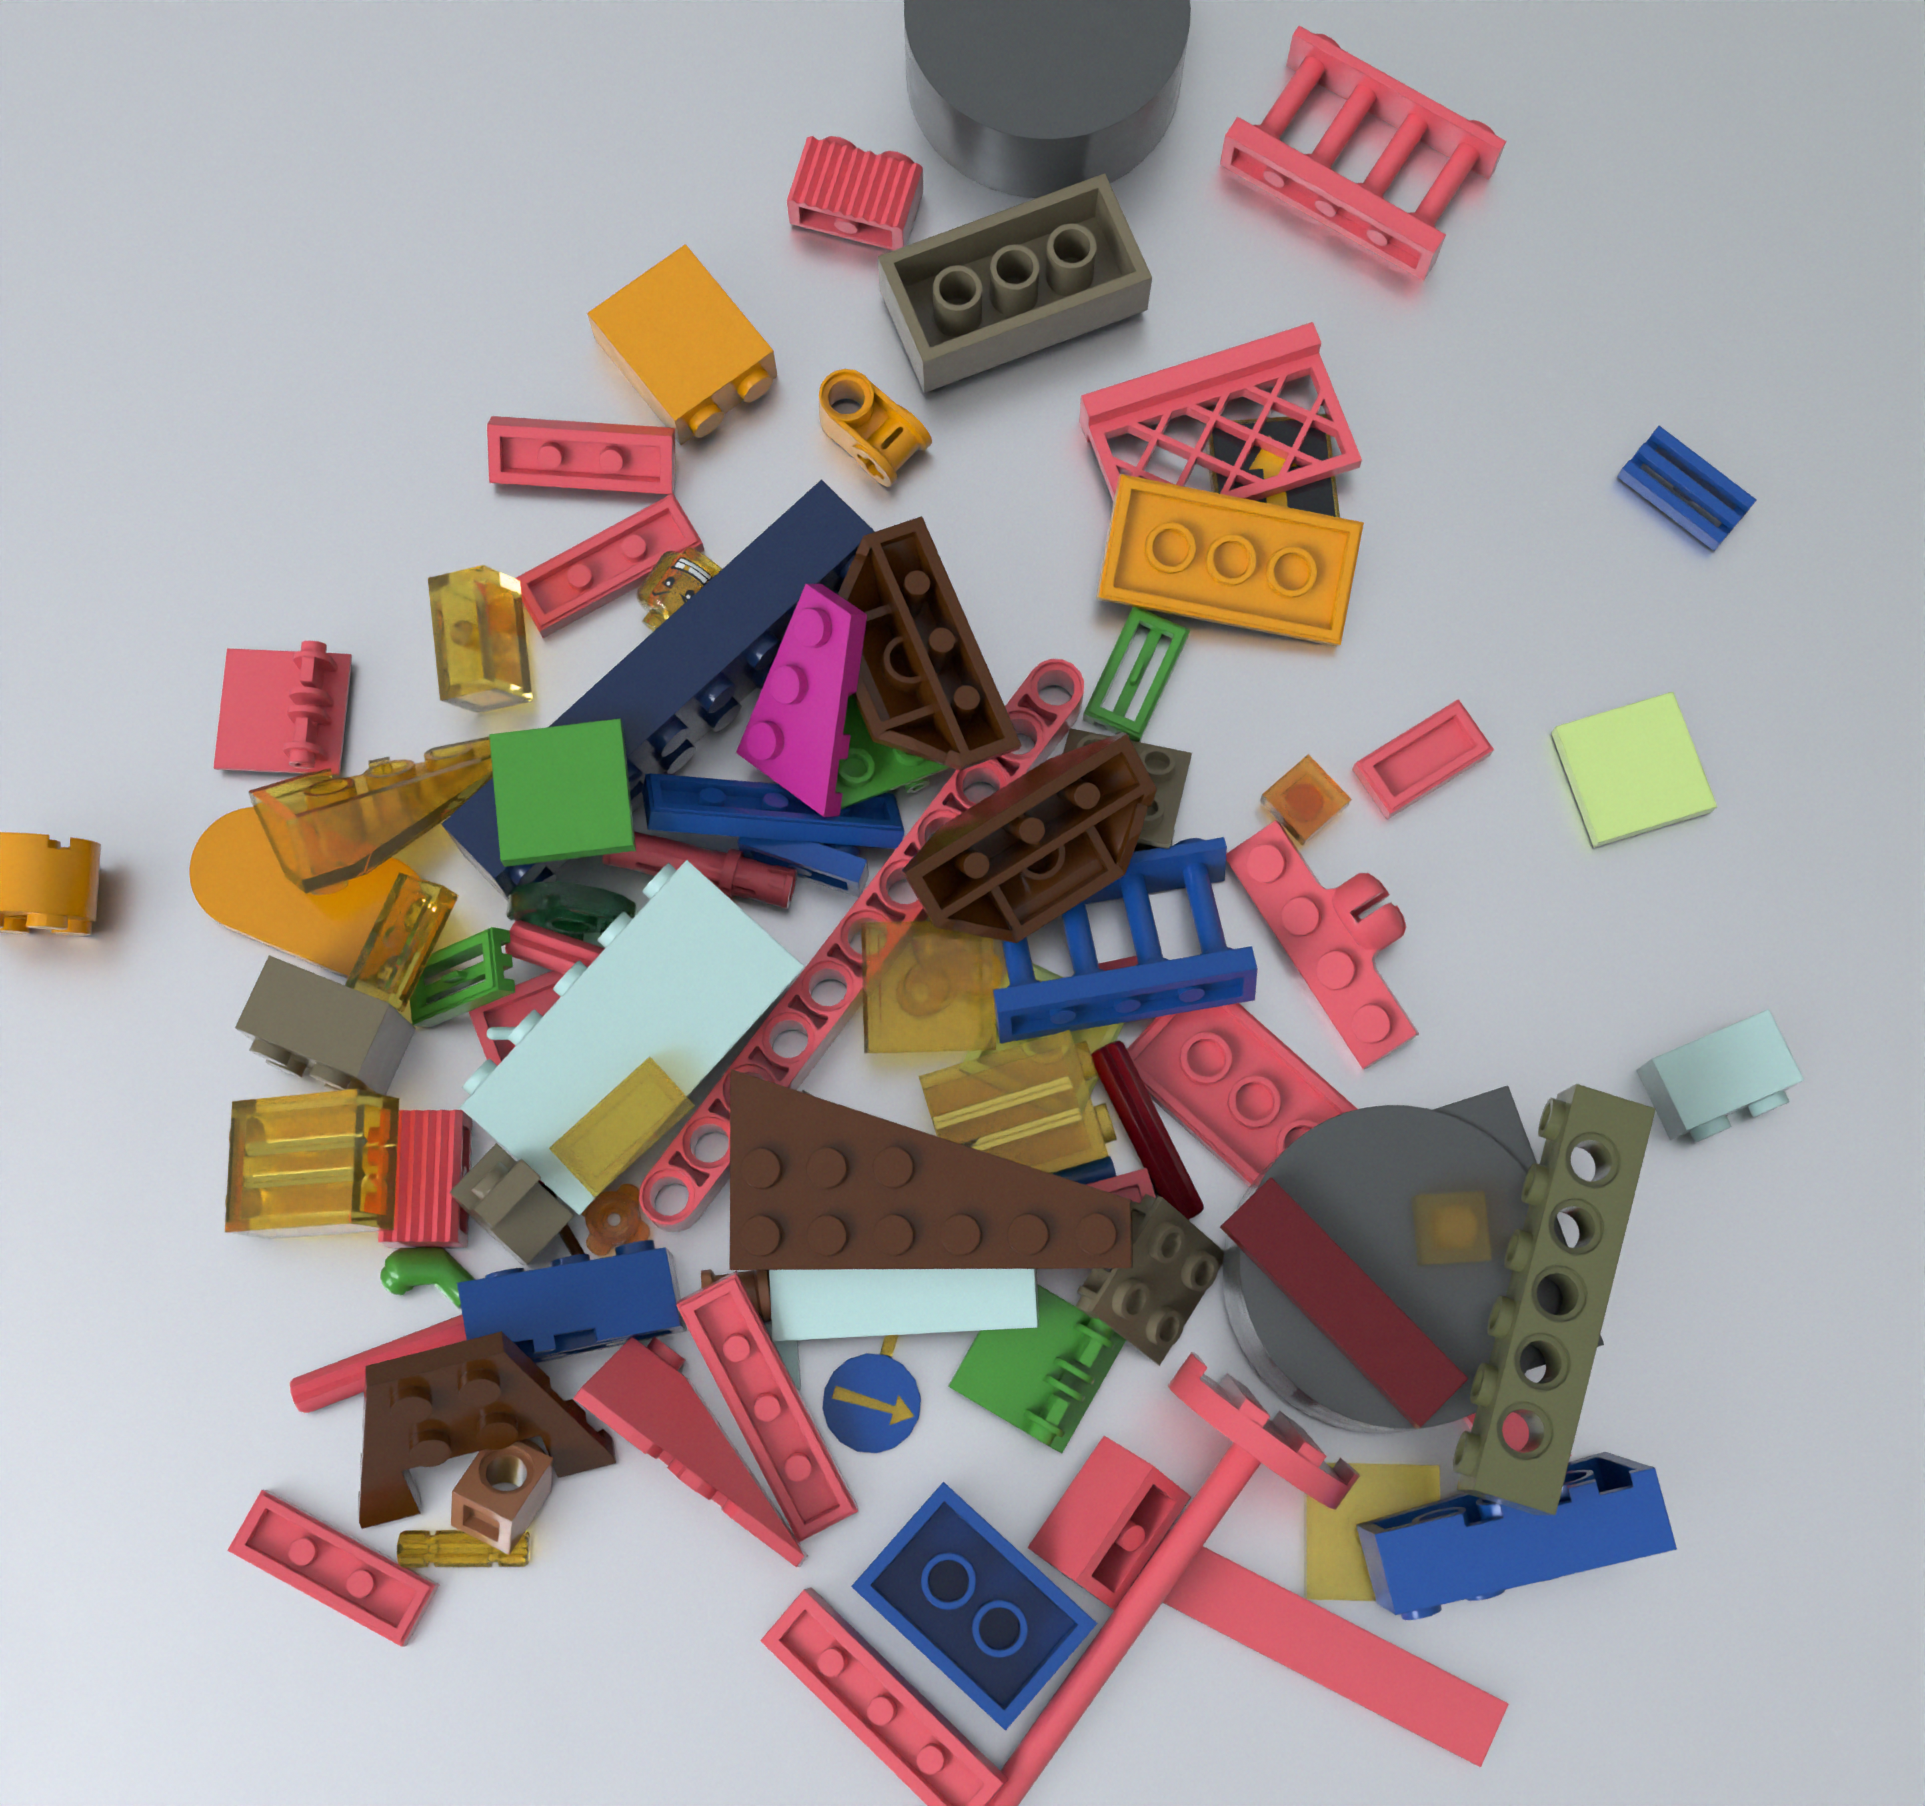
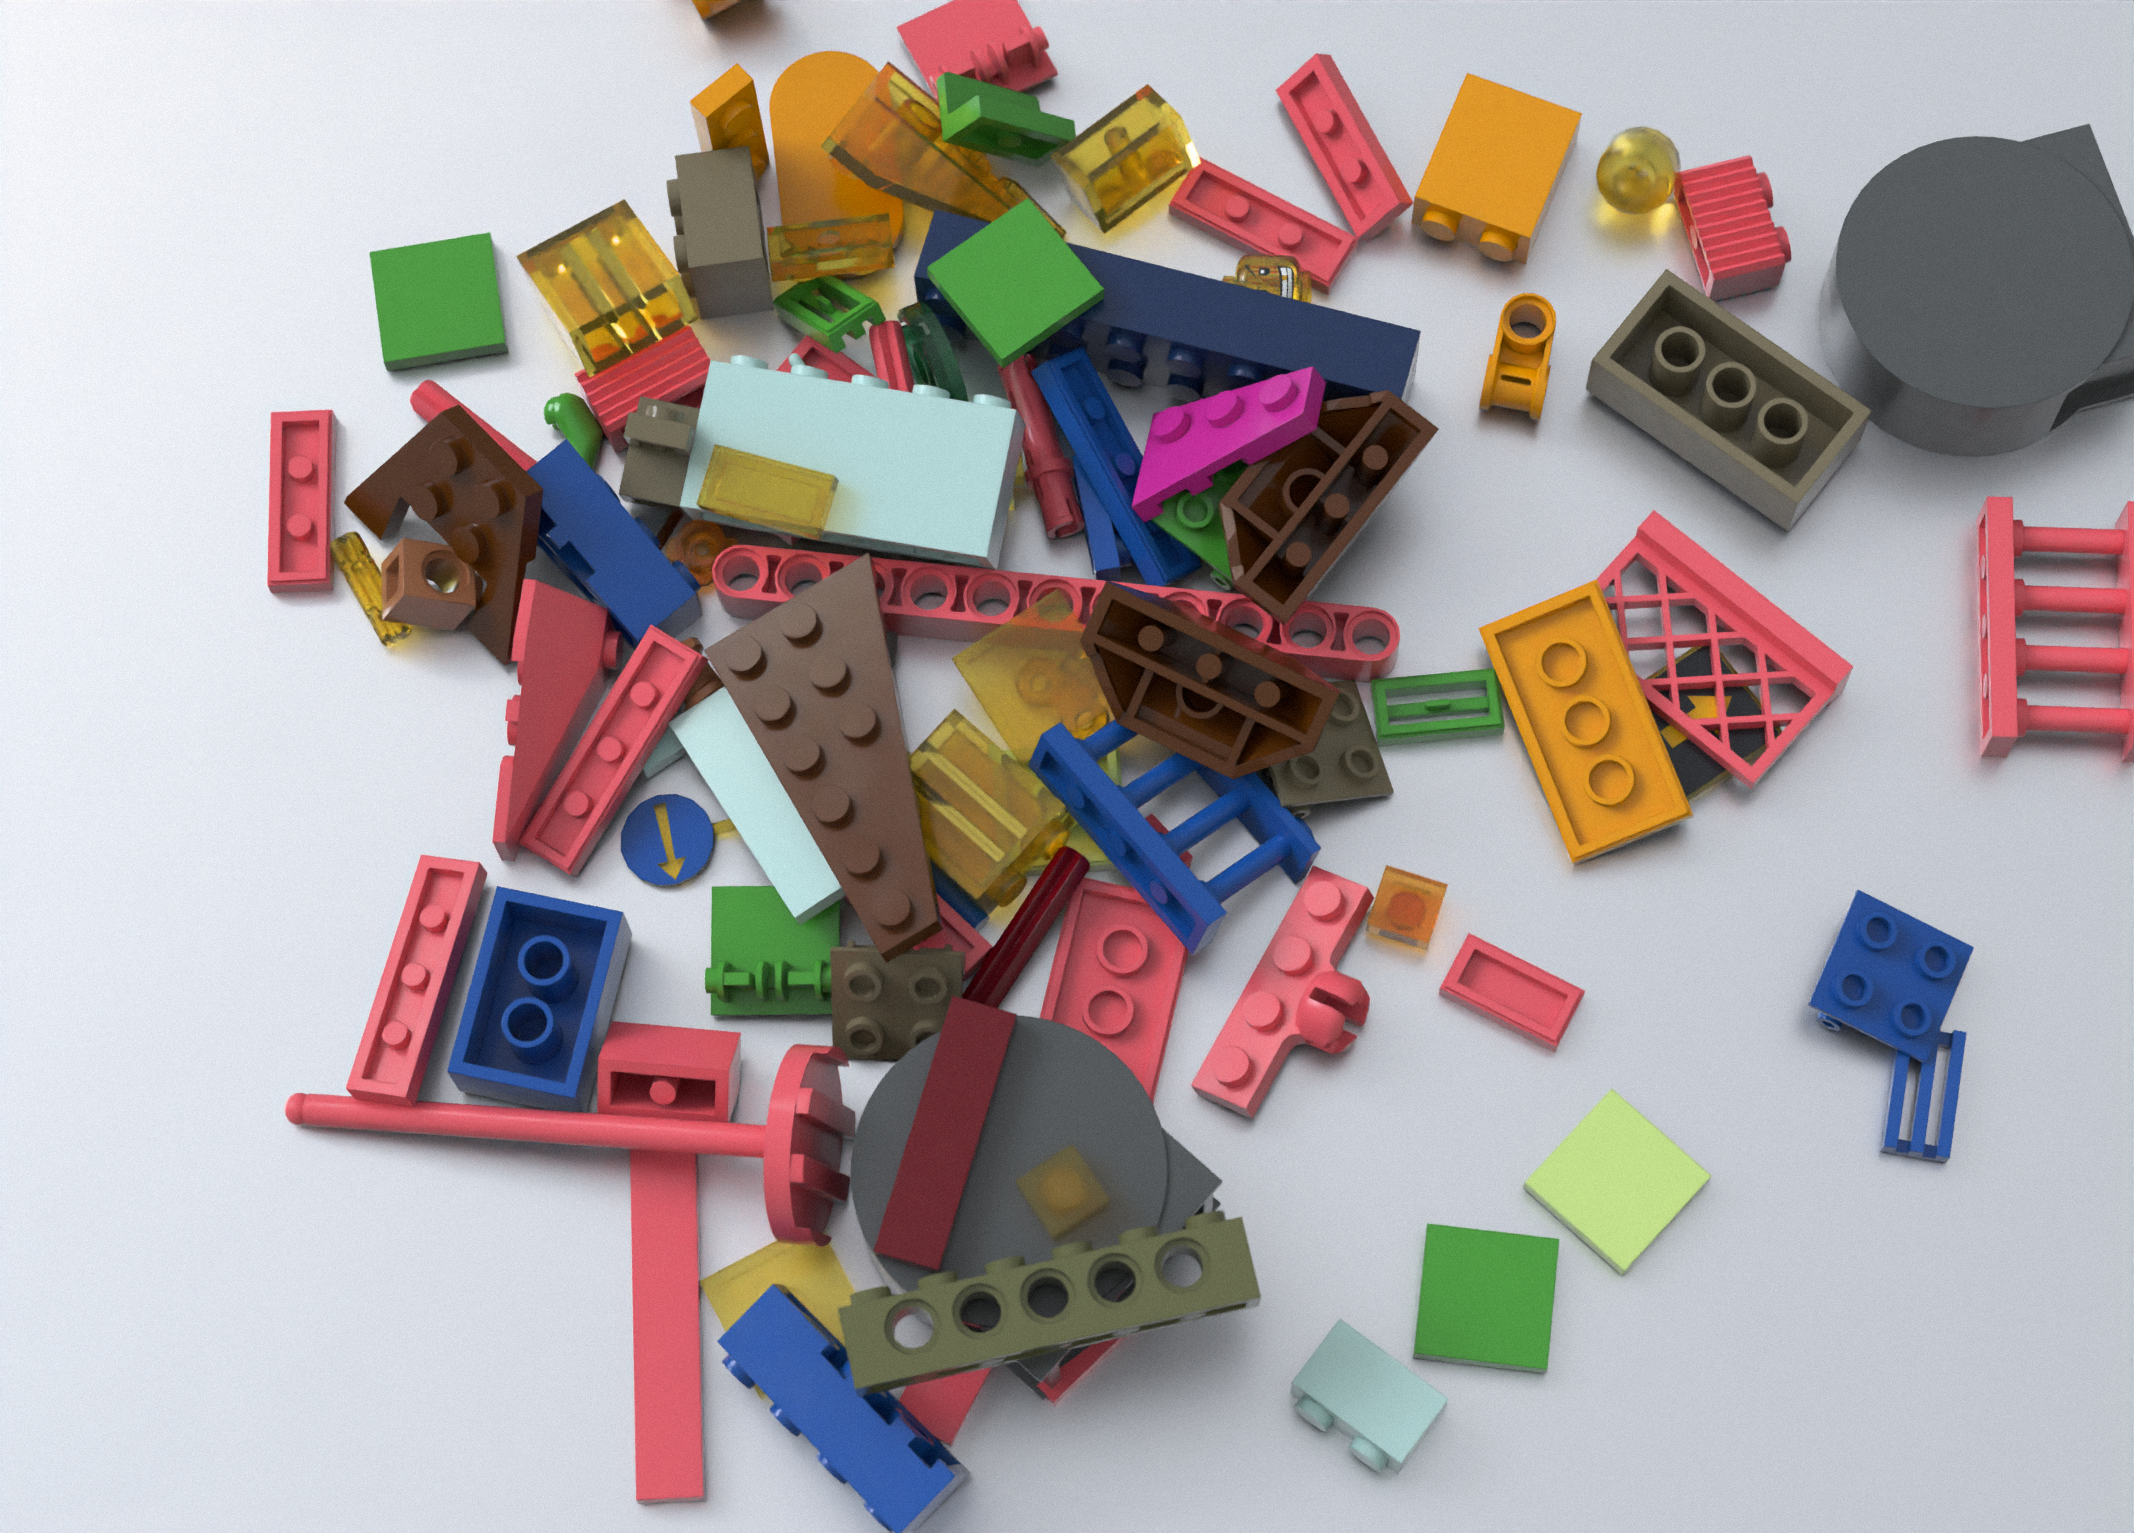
camera: 65 degrees right, 5 degrees down
none -> bright green tile [369,232,508,371]
none -> light orange plate [689,63,770,182]
none -> bright green panel [937,72,1077,167]
none -> bright green tile [1413,1223,1559,1374]
none -> clear yellow head [1596,127,1681,215]
none -> blue hinge [1808,890,1974,1063]

